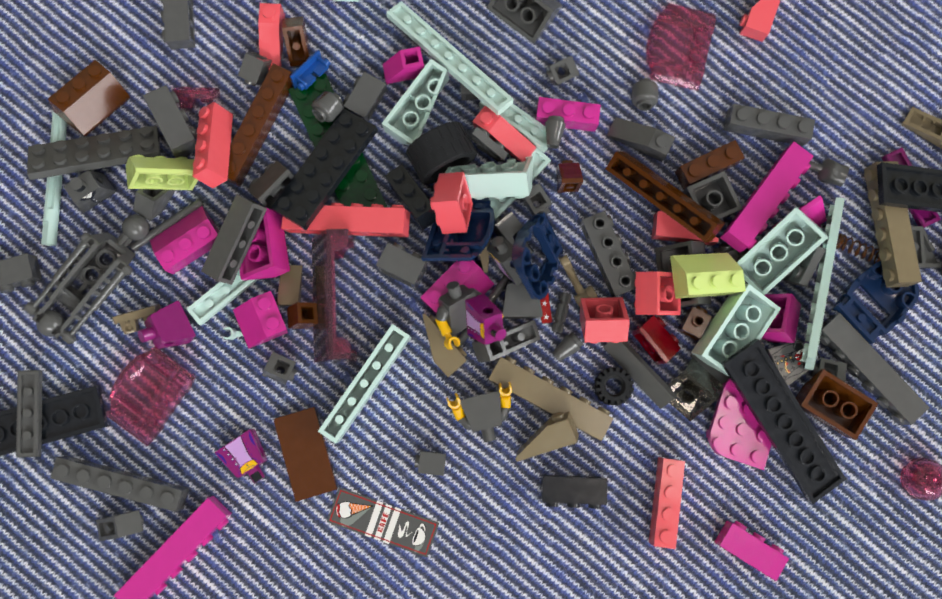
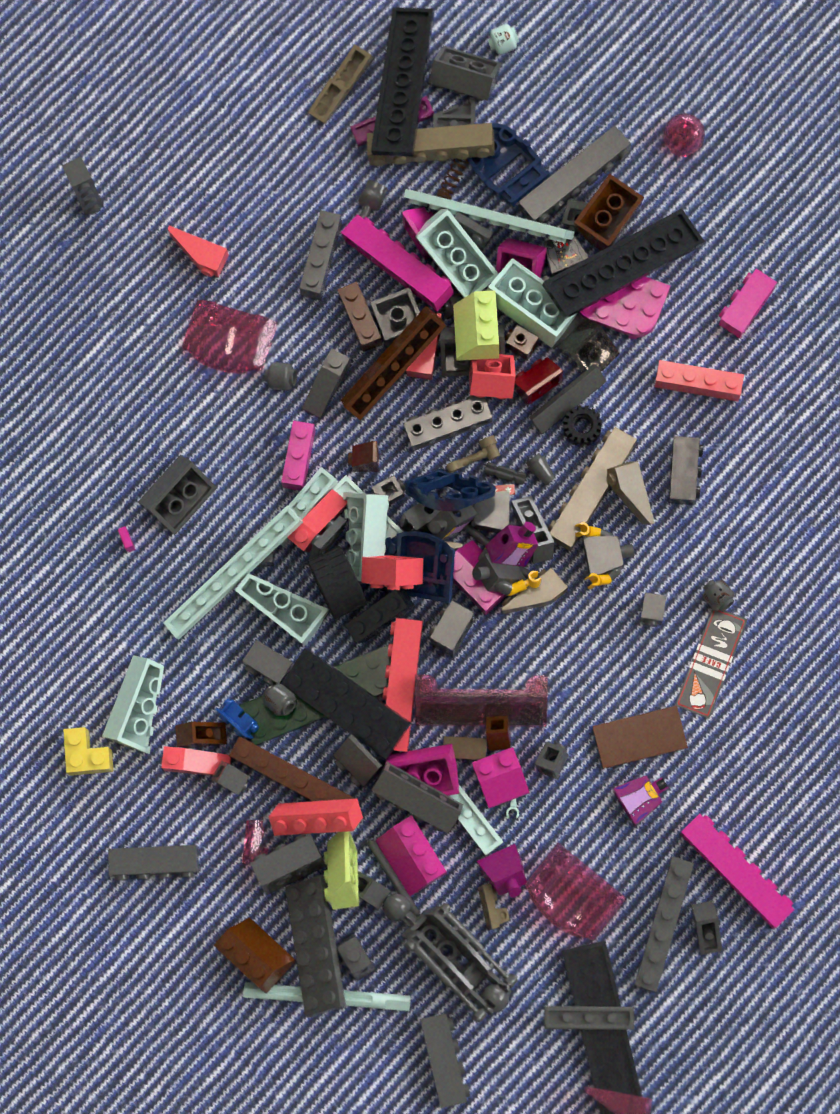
camera: 75 degrees left, 5 degrees down
light aqua brick [318,324,411,444] -> none
dark pink slope [382,46,424,84] -> none
dark grey cone [545,116,566,149] -> none
dark grey brick [546,55,580,85] -> none
coral brick [579,297,630,344] -> none
none -> dark grey head [702,580,735,612]

